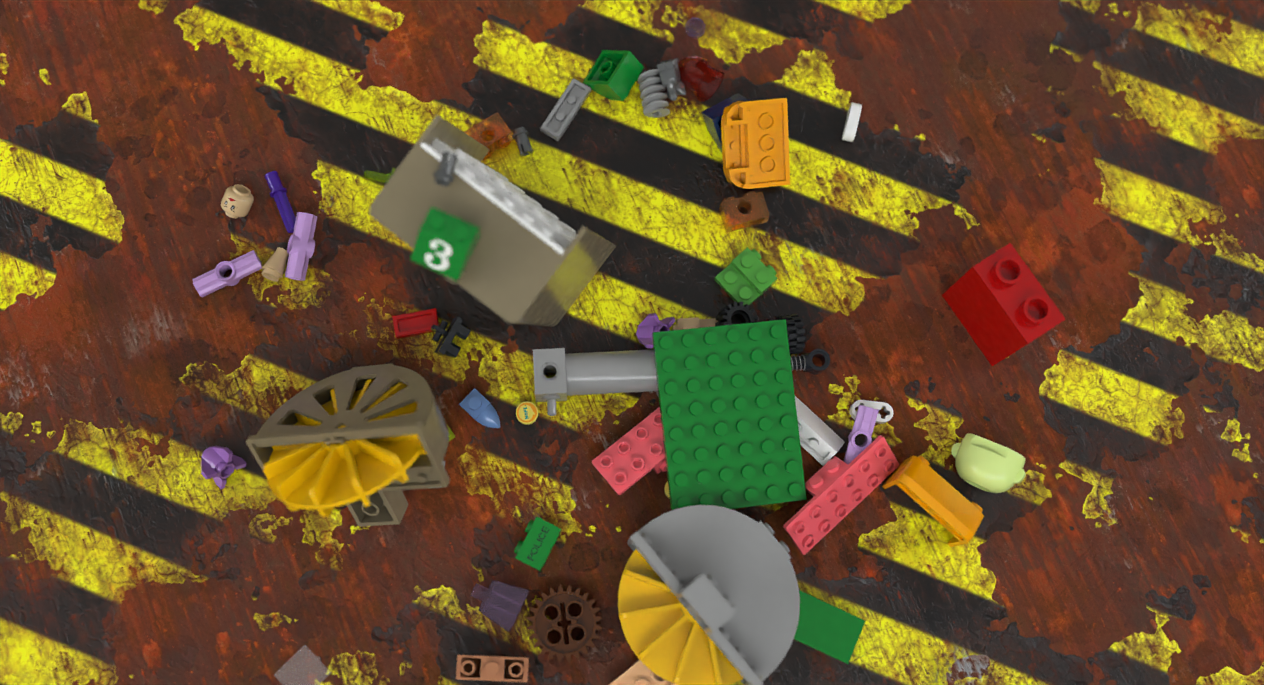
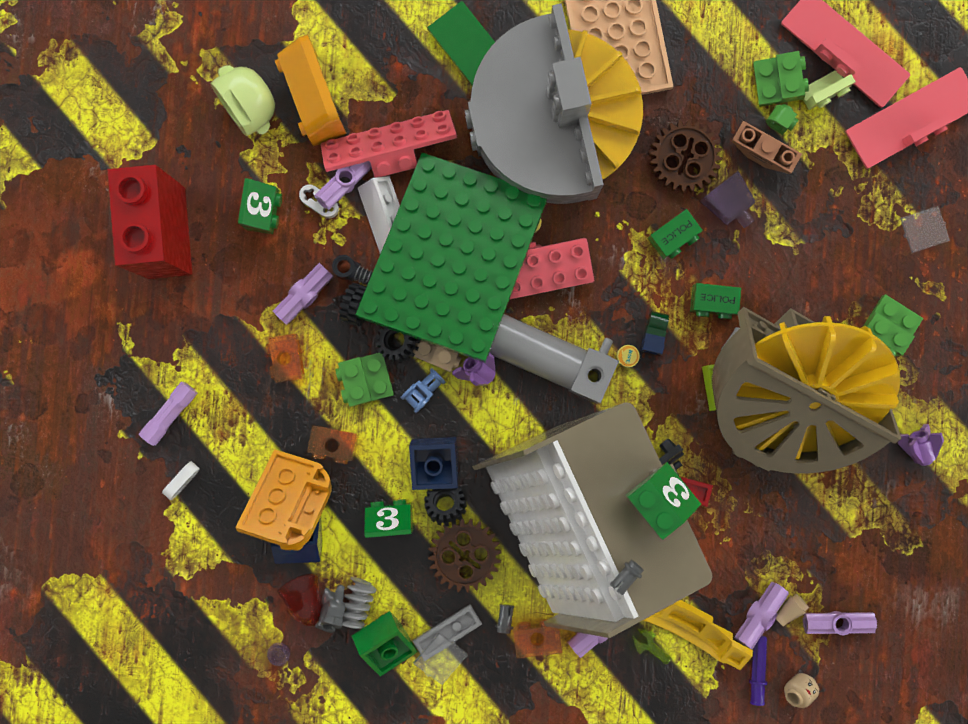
camera: 145 degrees left, 10 degrees up
medium blue plate [459,388,501,428] -> none
none -> lavender axle [139,381,198,446]
none -> green slope [238,178,282,234]
none -> clear orange brick [266,334,306,383]
none -> lavender piece [273,263,334,325]
none -> green slope [364,499,414,538]
none -> medium blue connector [400,368,446,413]
none -> dark blue slope [409,437,458,490]
none -> clear piece [413,633,468,685]
none -> black tyre [424,487,467,526]
none -> reddish brown gear [428,518,501,592]
none -> leg [640,311,669,355]
none -> yellow piece [643,600,753,670]
none -> green brick [690,283,741,320]
none -> bright green plate [863,294,924,357]

